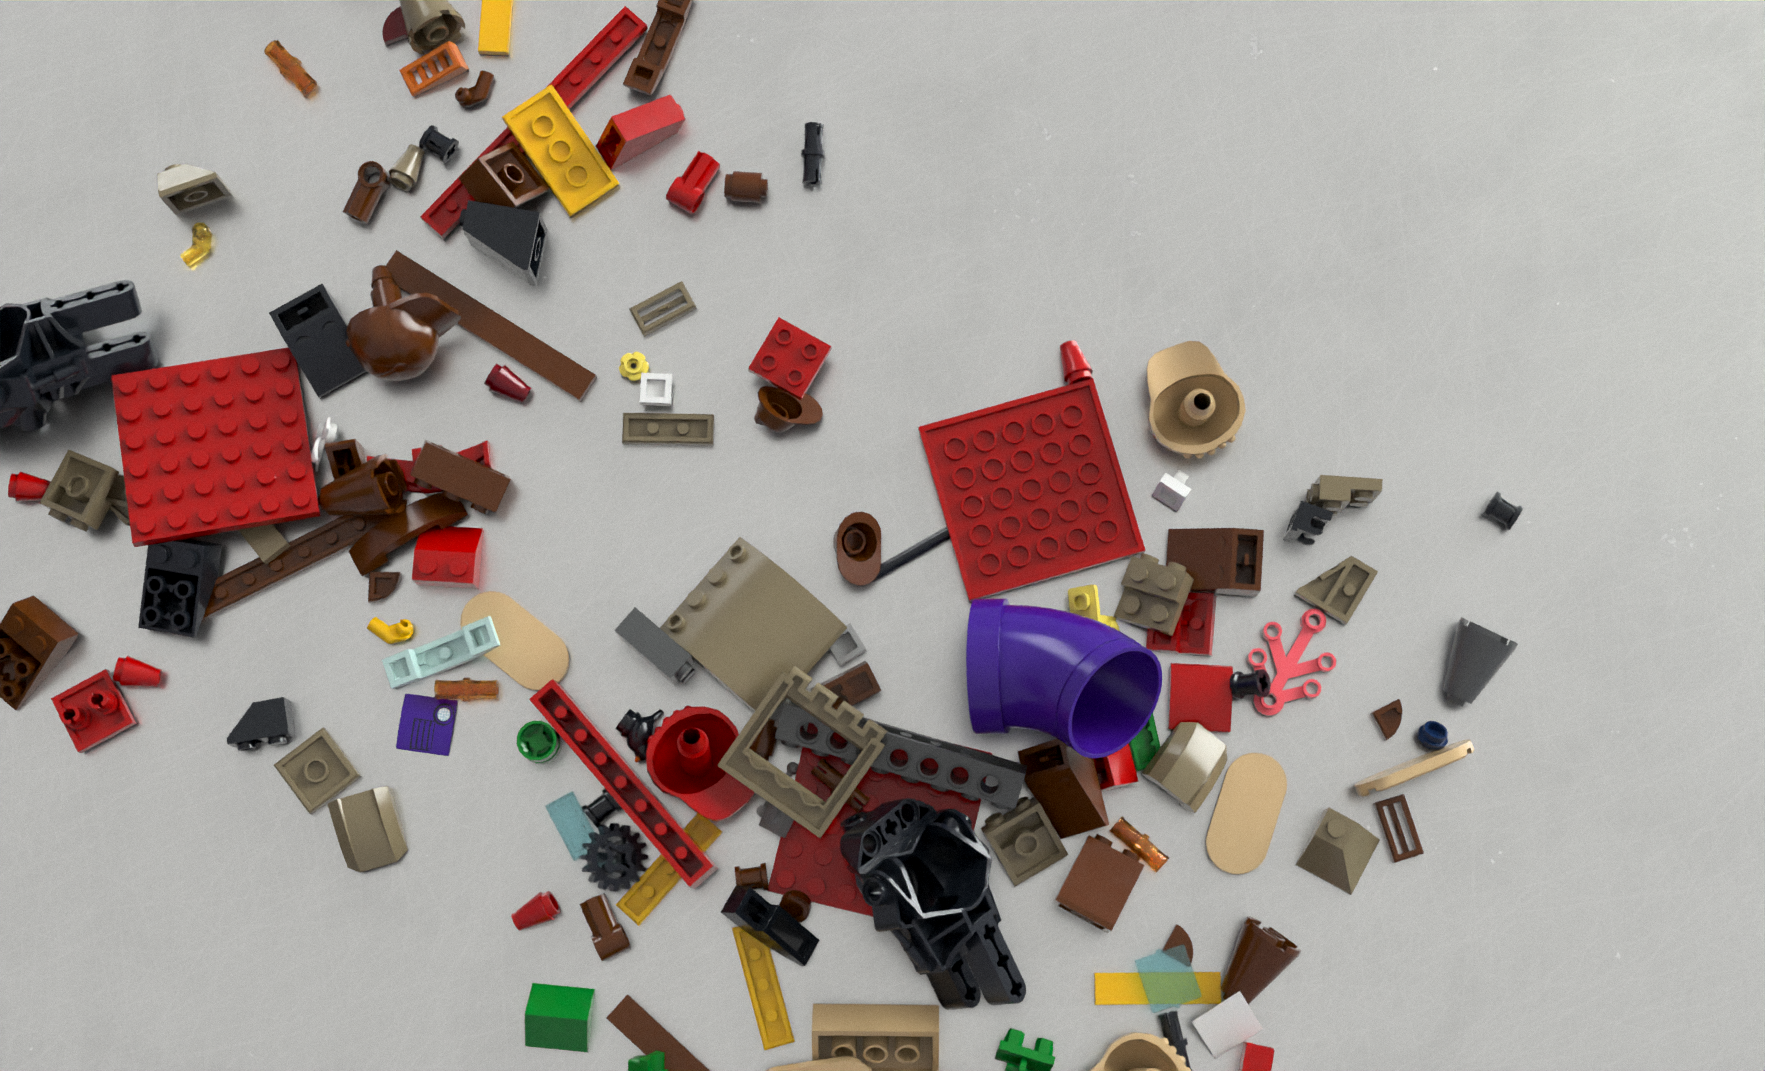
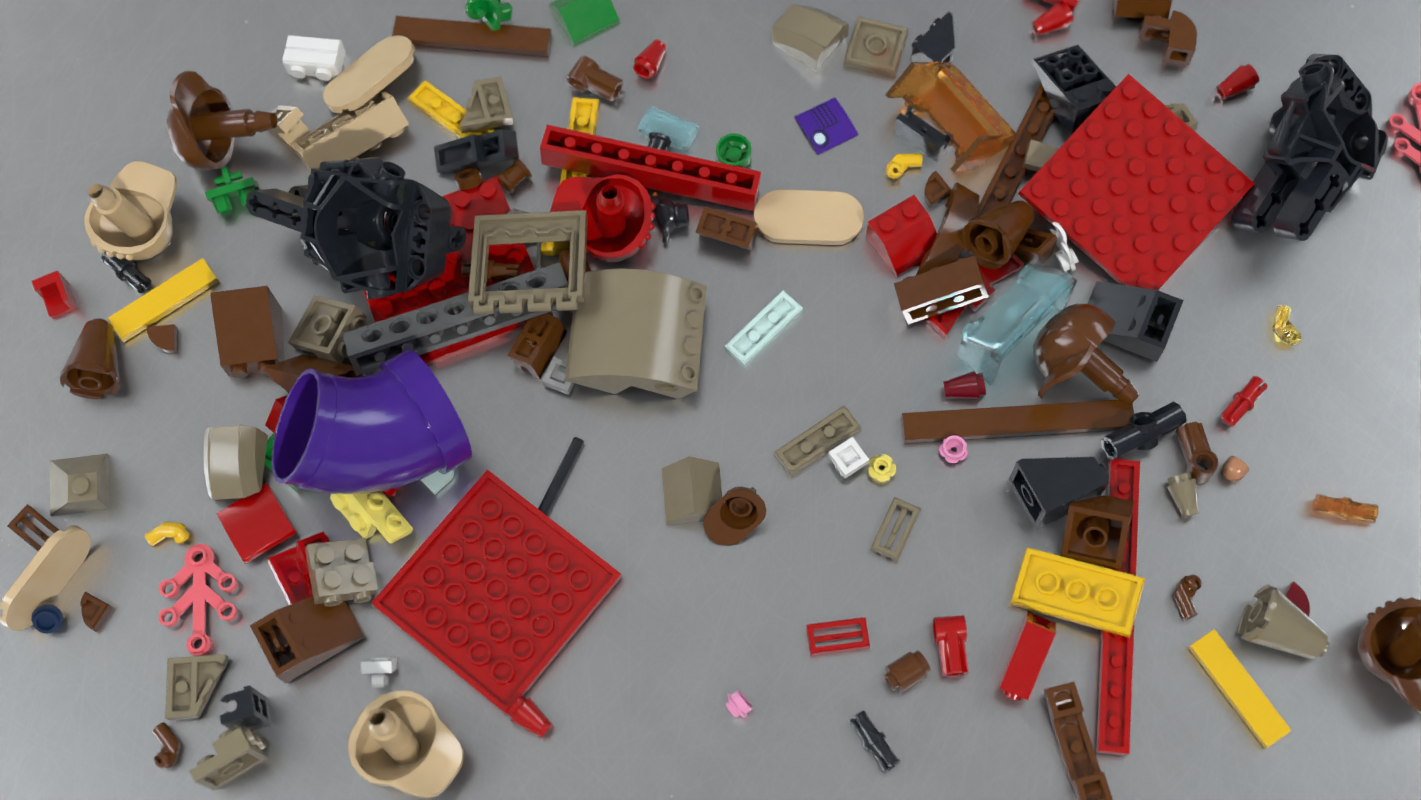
camera: 145 degrees right, 10 degrees down
dark tan plate [40,449,119,532] -> none
dark tan slope [157,164,232,215] -> none
light aqua slope [382,616,500,689] -> none
orange slope [399,41,469,96] -> none
black bush [419,125,459,163] -> none
clear orange pin [434,677,499,702] -> none
black gear [580,823,648,891] -> none
dark grey brick [614,607,696,687] -> none
red plate [748,317,832,400] -> none
reddish brown piece [833,511,881,586] -> none
clear orange pin [1110,816,1170,872] -> none
clear light blue piece [1135,944,1202,1013] -> none
white sticker [1192,991,1263,1059] -> none
tan tile [1205,753,1287,875] -> none
black bush [1230,669,1271,699] -> none
dark grey cone [1443,617,1518,707] -> none
none -> yellow arm [144,521,190,547]
none -> reddish brown arm [152,722,180,768]
none -> dark tan wing [460,77,513,133]
none -> dark tan slope [662,456,722,525]
none -> reddish brown hinge [696,206,759,251]
none -> light aqua tile [724,290,803,368]
none -> bright pink plate [725,690,753,718]
none -> red tile [806,617,870,656]
none -> clear orange windscreen [885,62,1016,173]
none -> black hinge [894,105,954,162]
none -> bright pink plate [939,435,968,463]
none -> clear light blue windscreen [957,263,1077,385]
none -> black piece [1101,401,1187,461]
none -> reddish brown brick [1138,10,1197,65]
none -> red axle [1221,376,1268,427]
none -> nougat hinge [1223,456,1249,481]

